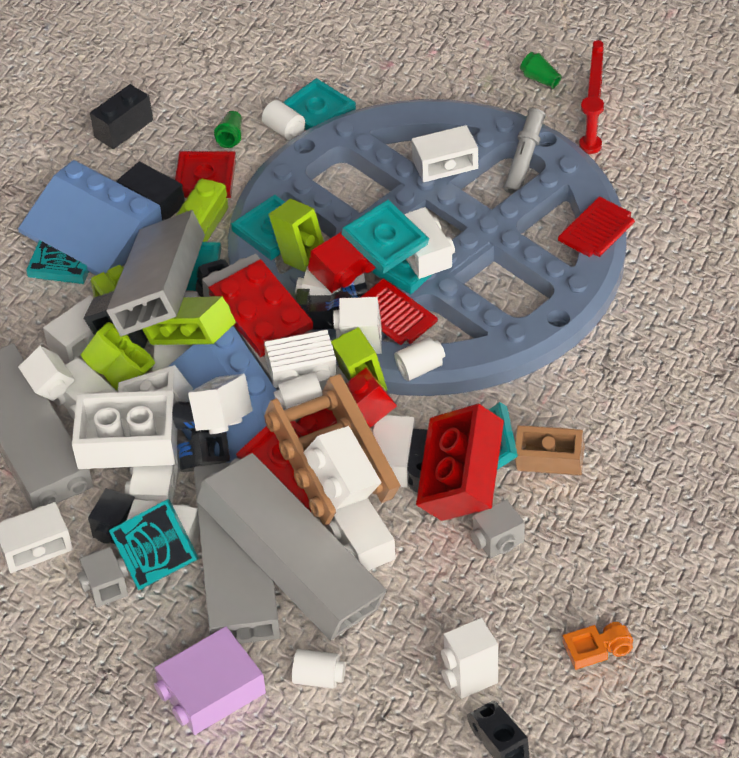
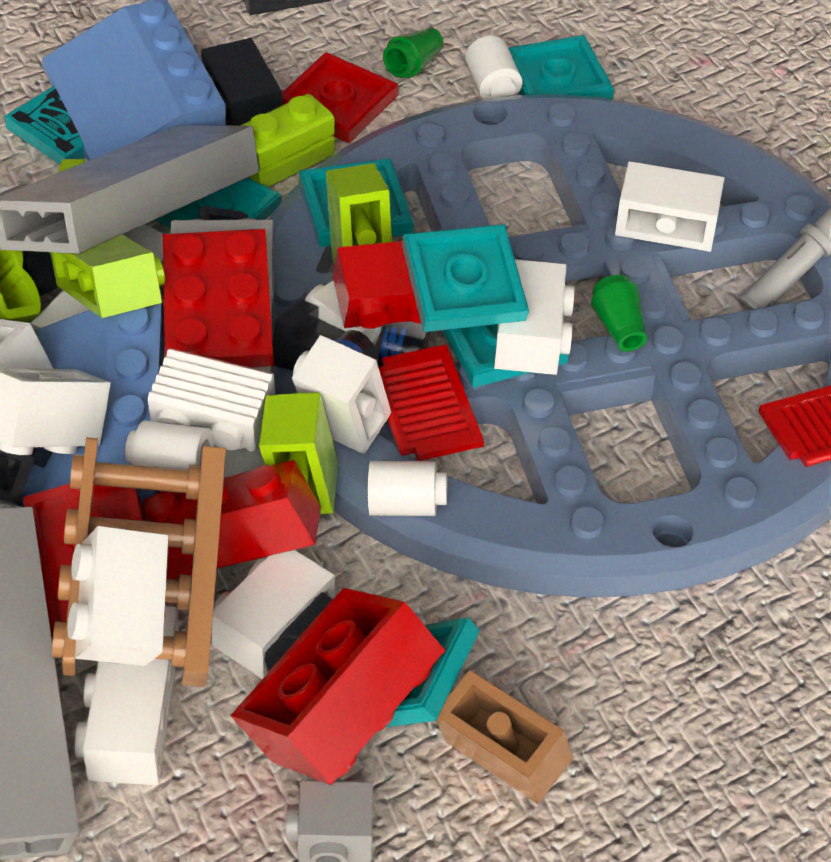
camera: 25 degrees right, 0 degrees up
none -> green cone [591,274,647,352]

